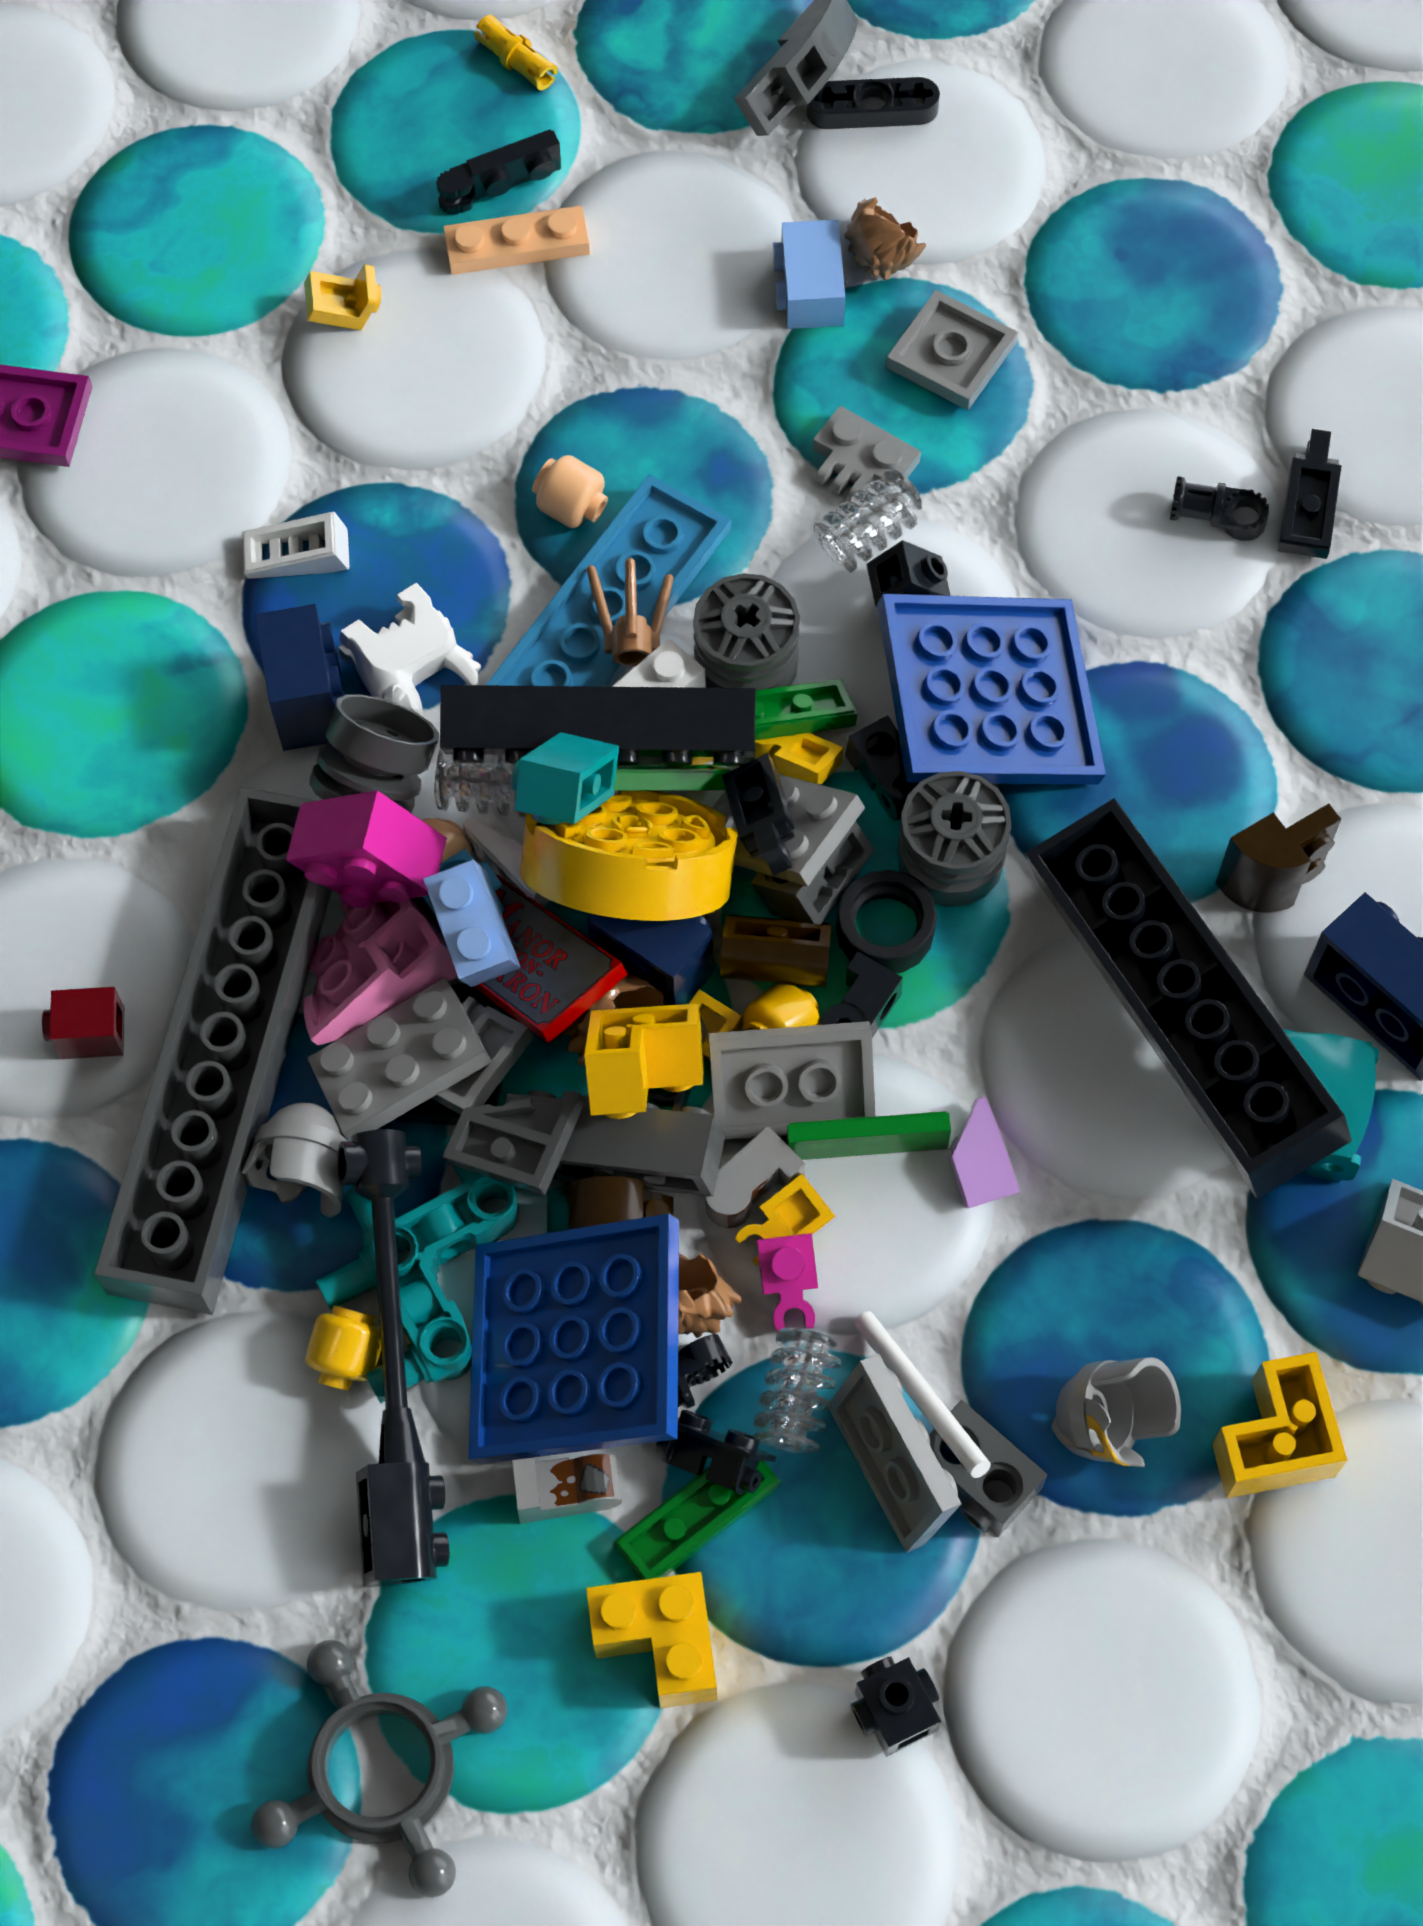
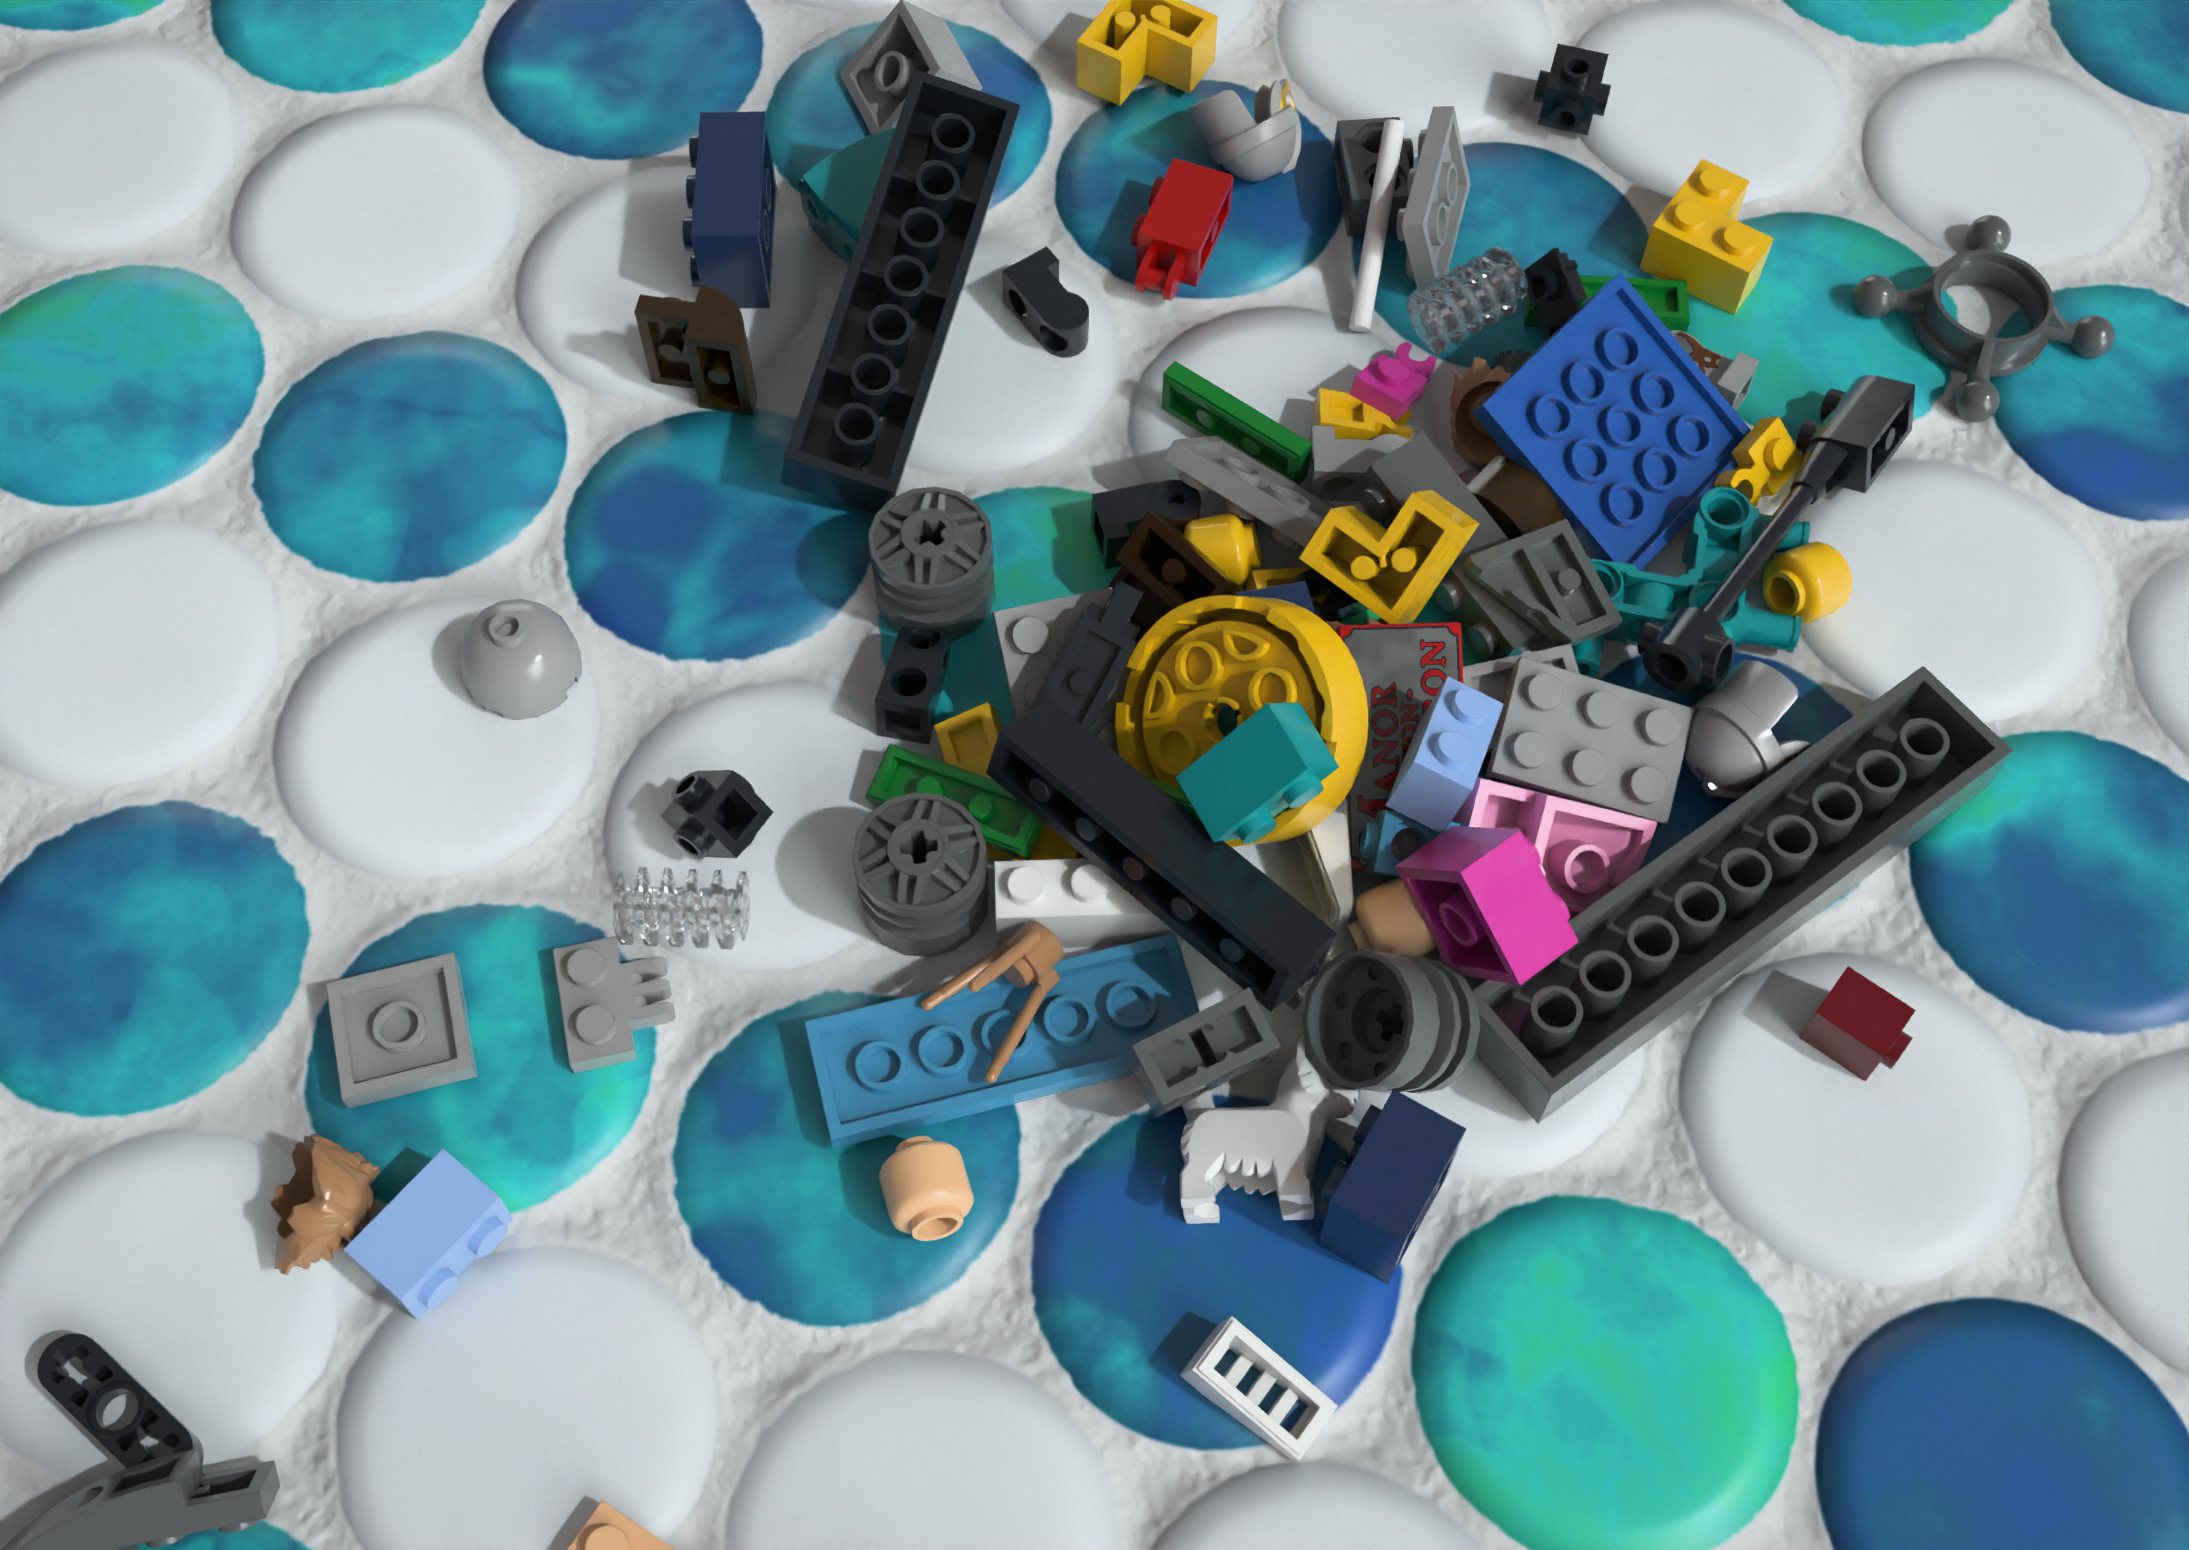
camera: 140 degrees left, 5 degrees down
black tyre [836,869,937,973] -> none
plate [877,594,1106,785] -> none
lavender slope [949,1097,1020,1208] -> none
black connector [1170,476,1269,541] -> none
black hinge [1278,429,1342,559] -> none
none -> light grey cylinder [459,599,582,720]
none -> black leg [1002,246,1089,358]
none -> dark grey brick [1126,987,1281,1118]
none -> red brick [1131,158,1234,301]
none -> yellow plate [1714,416,1802,507]

